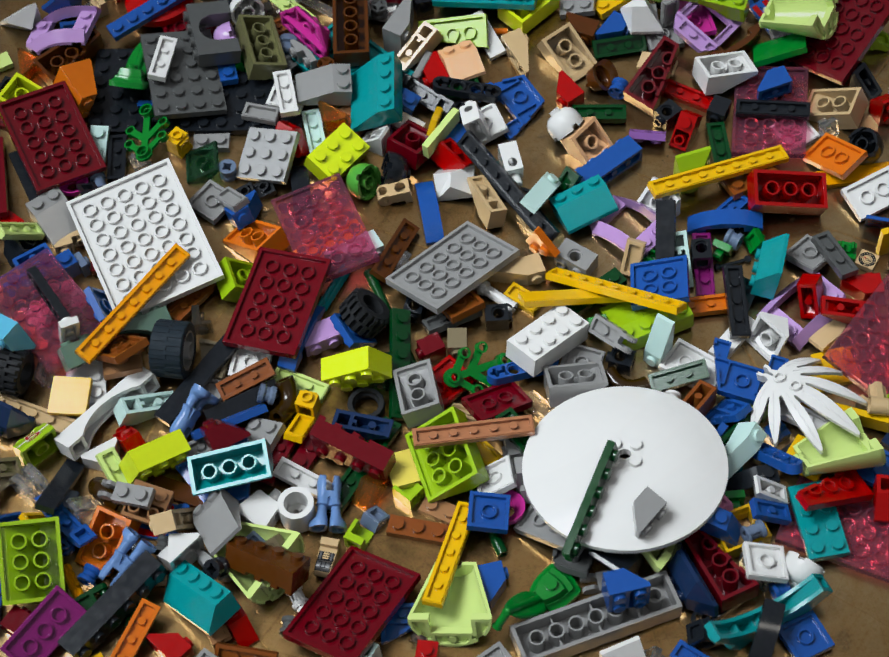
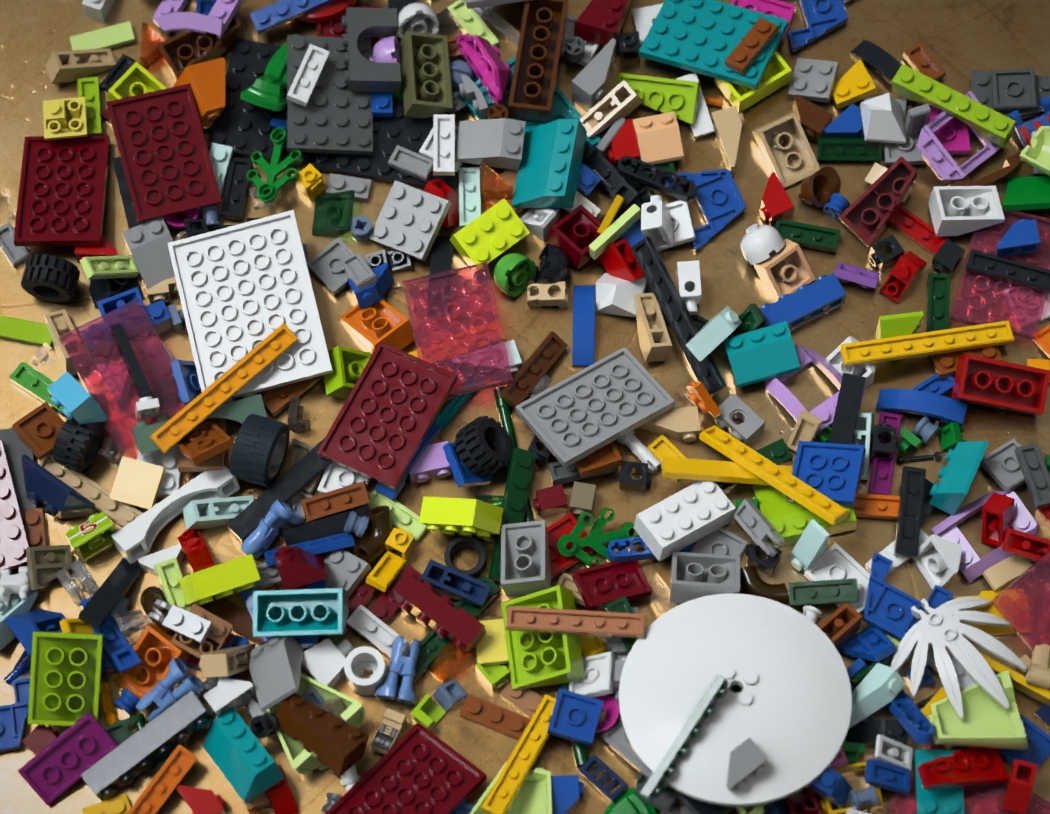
camera: 10 degrees right, 10 degrees up
none -> dark blue slope [579,754,628,803]

